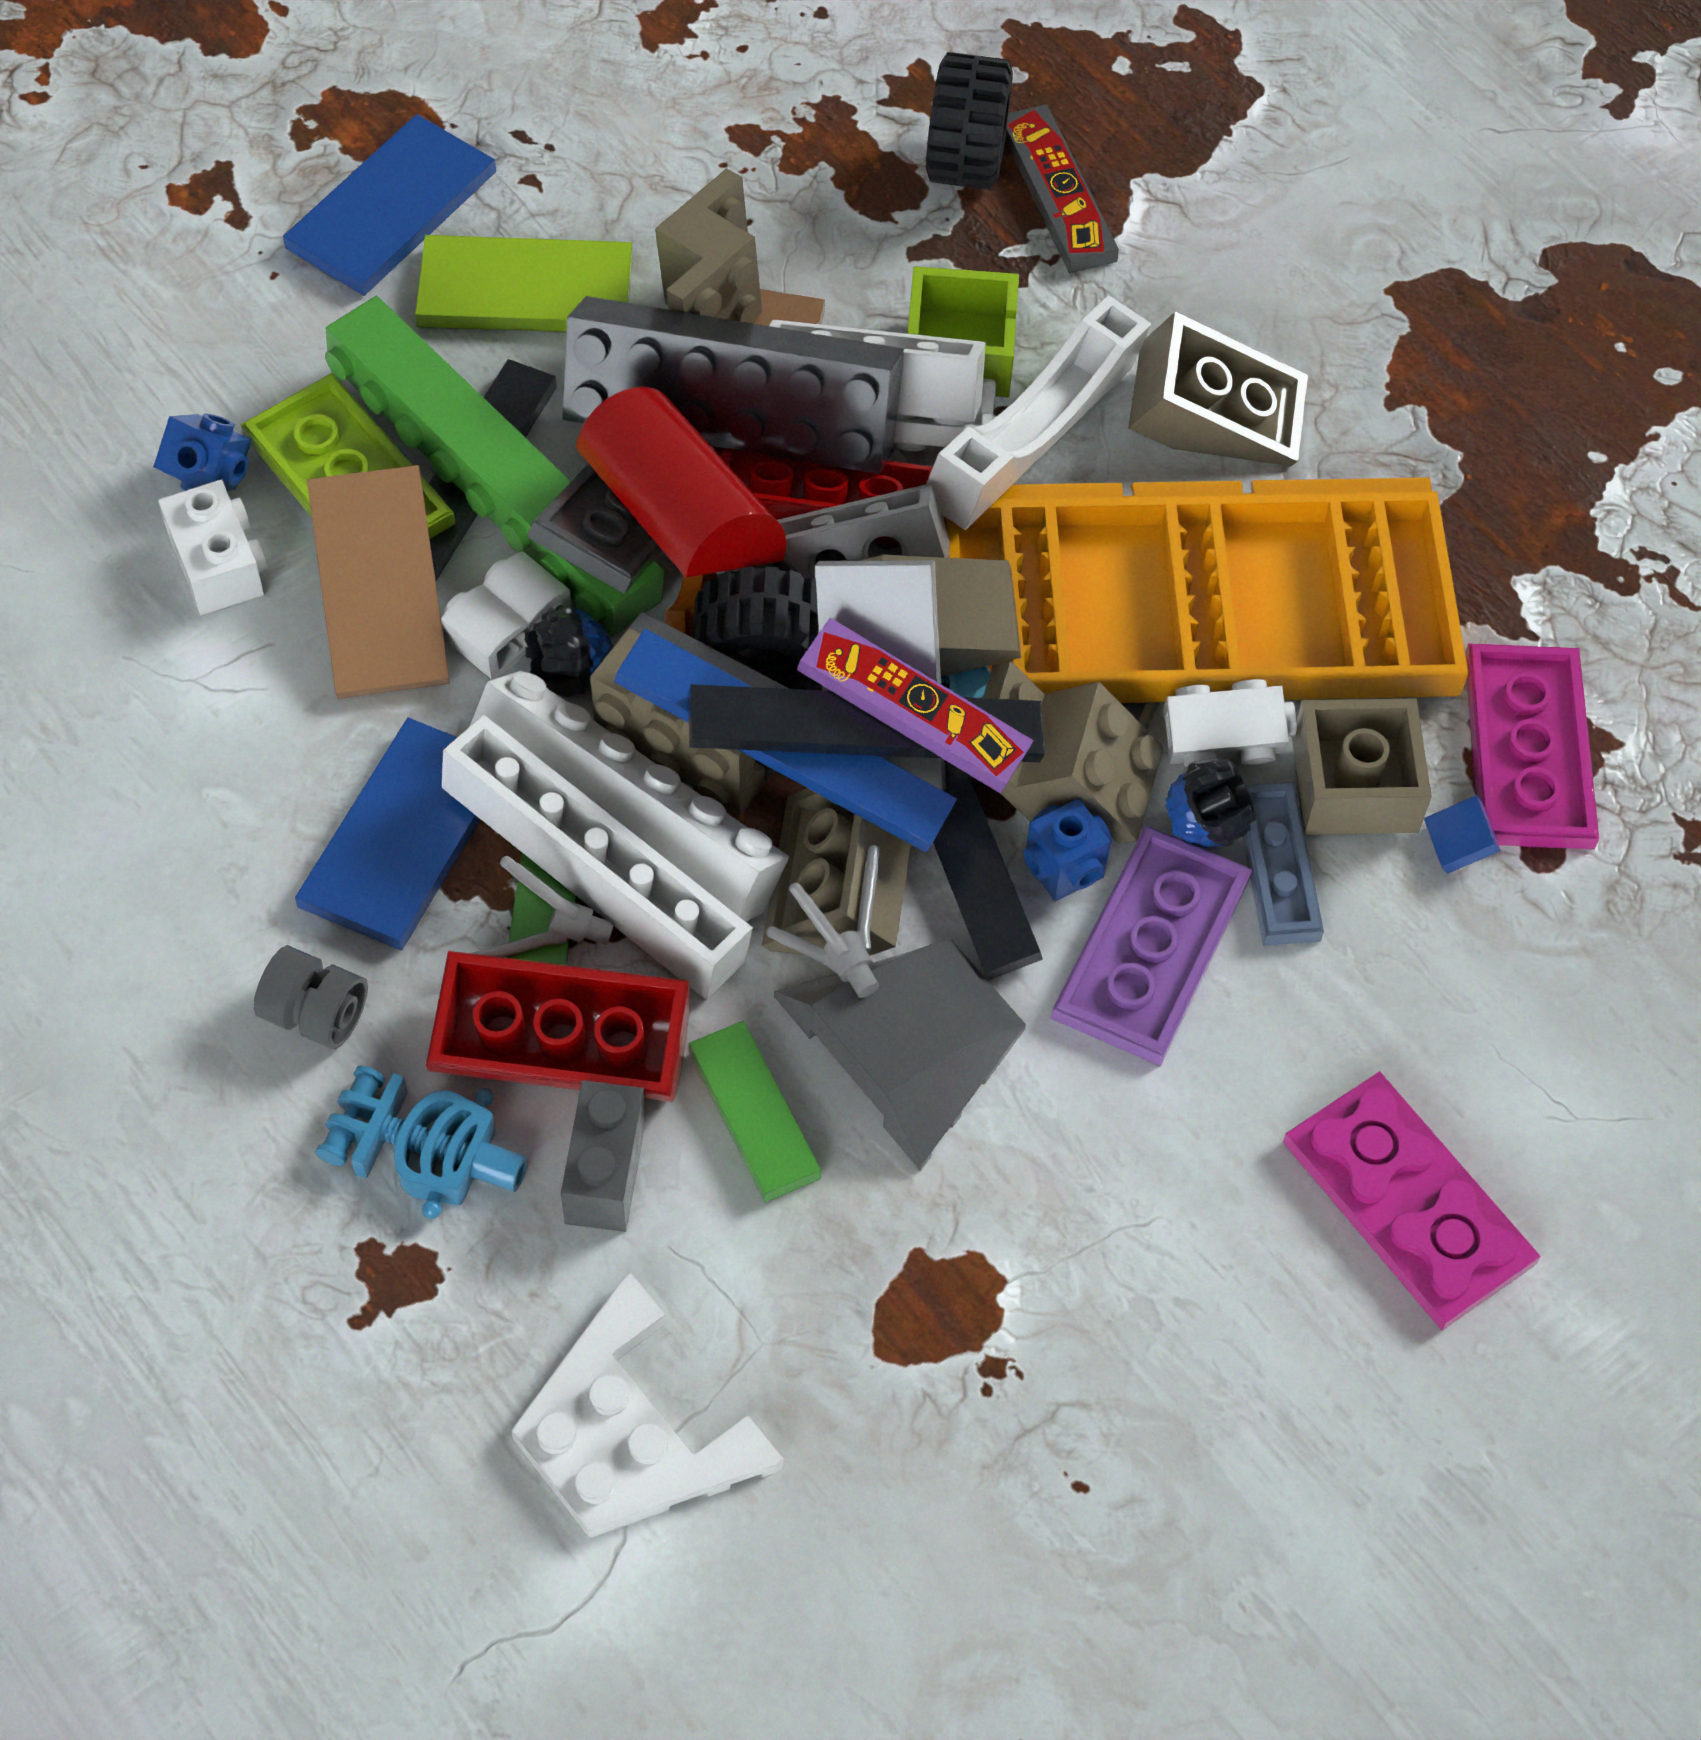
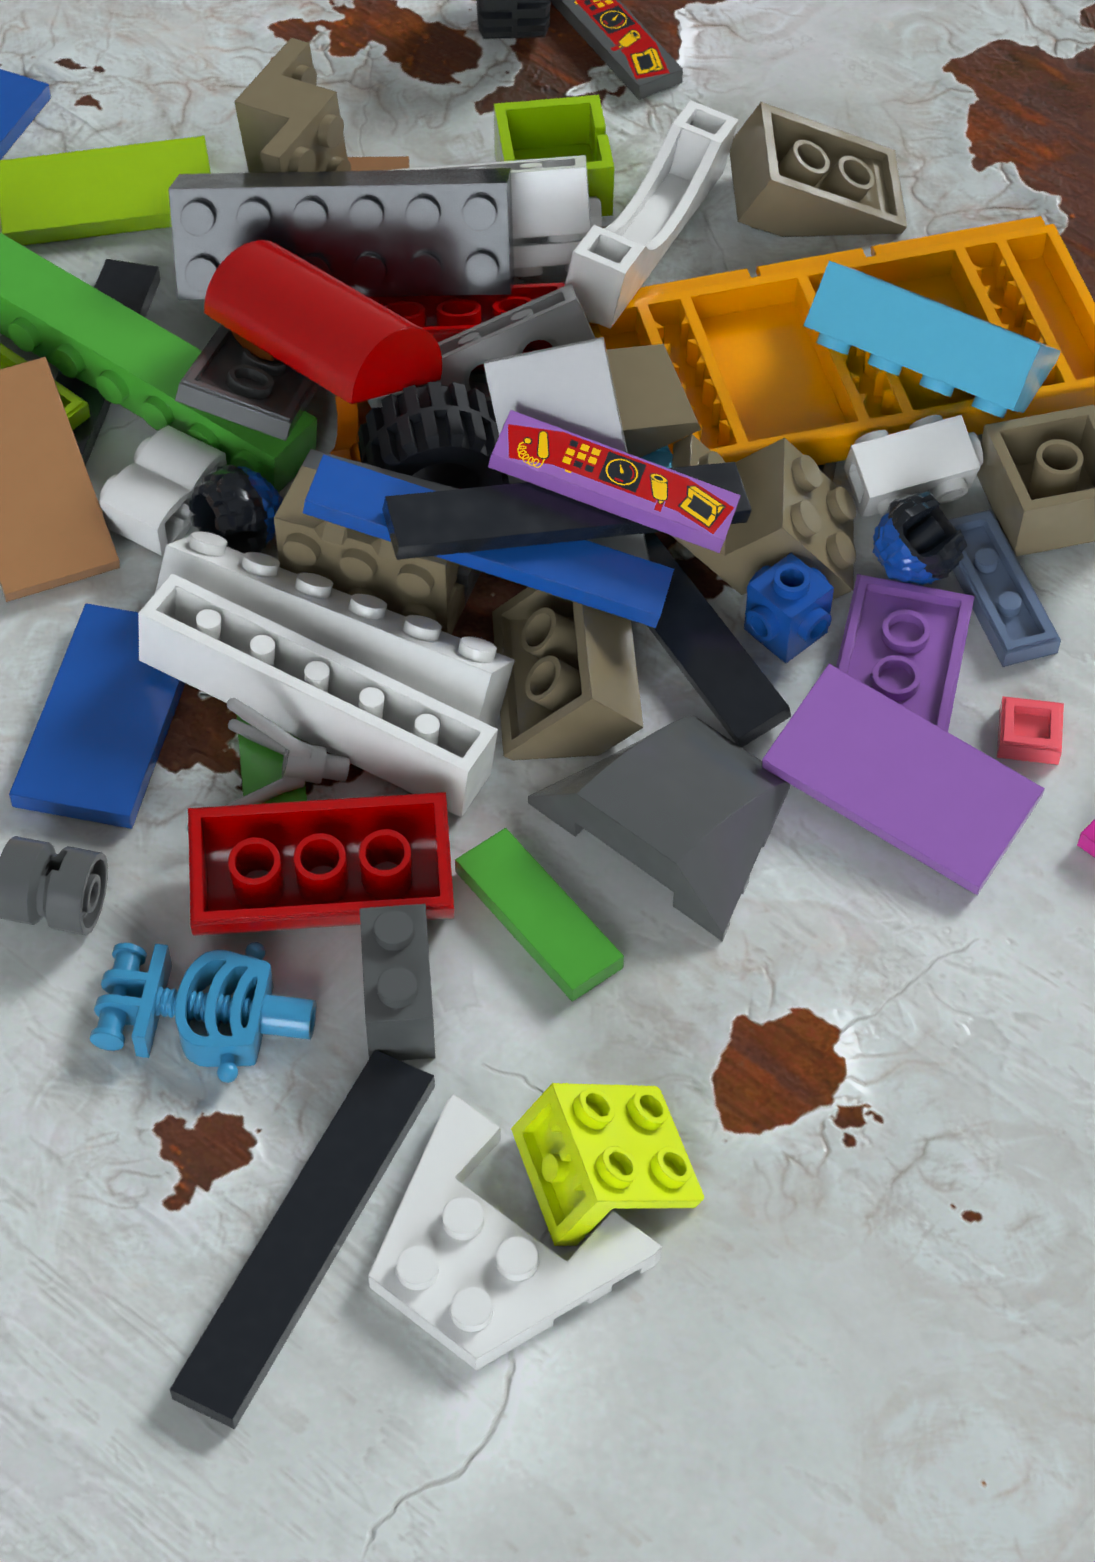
camera: 10 degrees left, 5 degrees down
light grey plant [766,845,880,998] -> none
none -> black tile [170,1050,435,1429]
none -> neon yellow bracket [511,1083,704,1246]
none -> medium lavender tile [762,663,1045,895]
none -> medium azure slope [803,261,1061,419]
none -> coral tile [997,696,1064,765]

